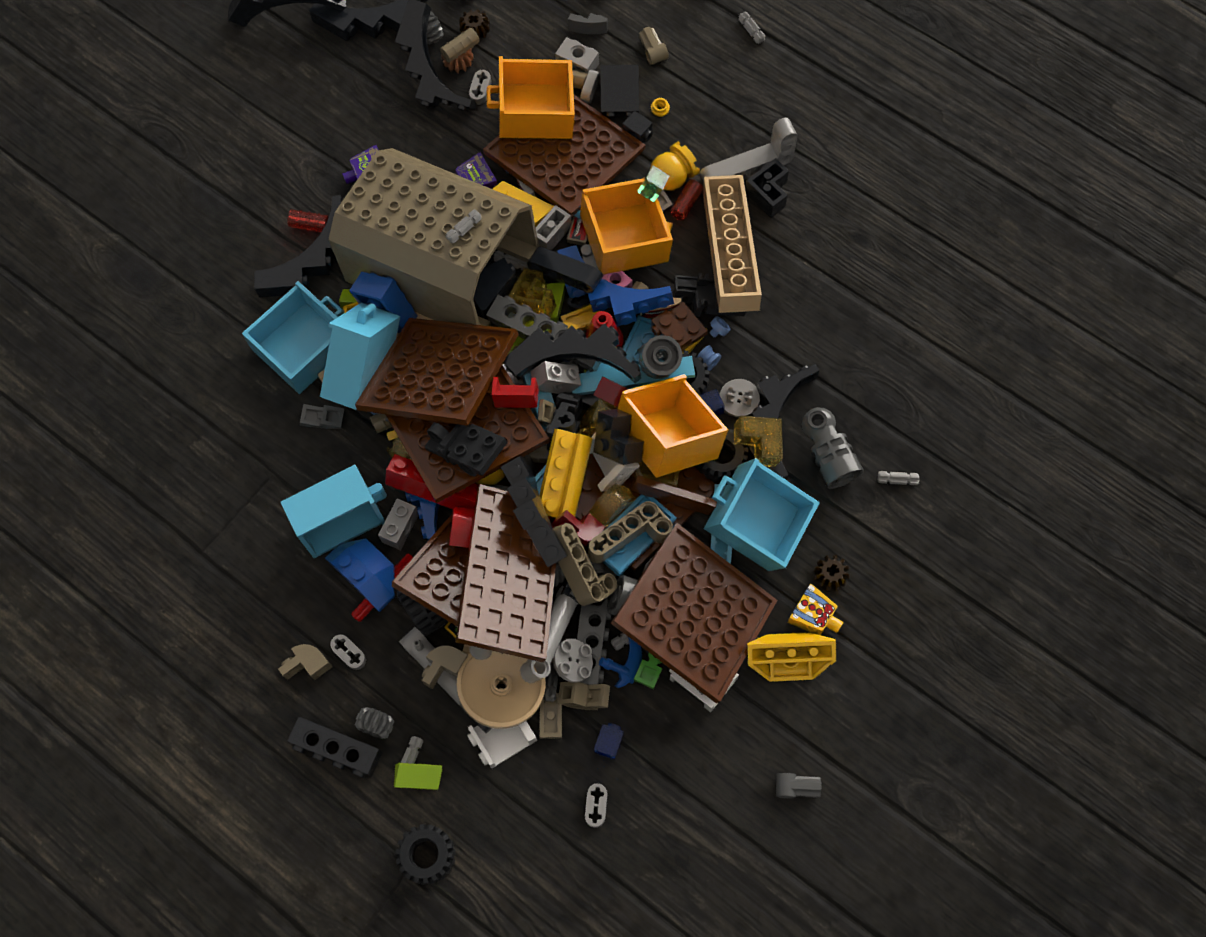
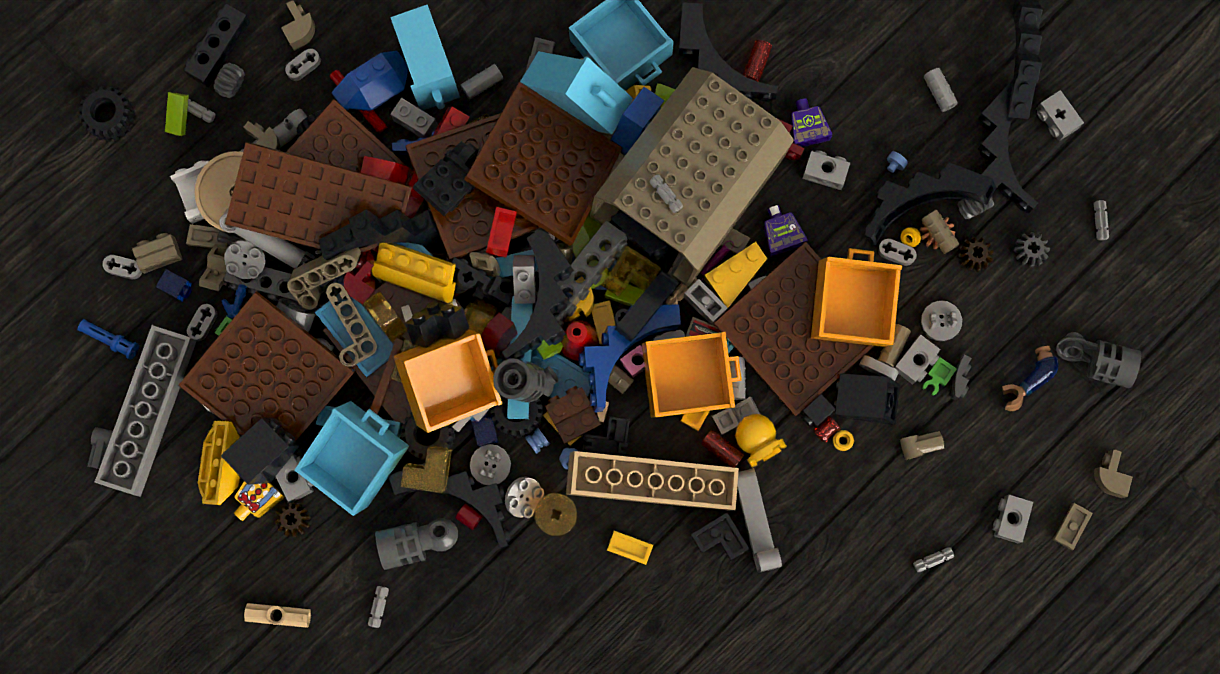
camera: 100 degrees right, 10 degrees up
clear green brick [637,165,670,202] -> none
none -> blue pin [78,319,139,360]
none -> light grey brick [95,325,197,497]
none -> dark tan brick [132,233,183,274]
none -> light grey beam [187,304,217,341]
none -> black slope [221,418,299,485]
none -> tan piece [244,603,311,628]
none -> light grey brick [276,454,314,502]
none -> dark red beam [455,503,483,530]
none -> light grey axle [461,64,503,100]
none -> light grey plate [505,476,544,518]
none -> clear yellow brick [535,493,578,537]
none -> yellow tile [607,531,653,565]
none -> light grey brick [802,150,850,190]
none -> clear red bush [813,416,841,443]
none -> medium blue tile [887,151,908,173]
none -> yellow plate [901,227,921,247]
none -> light grey plate [921,301,962,341]
none -> bright green plate [922,357,957,396]
none -> light grey axle [924,68,958,112]

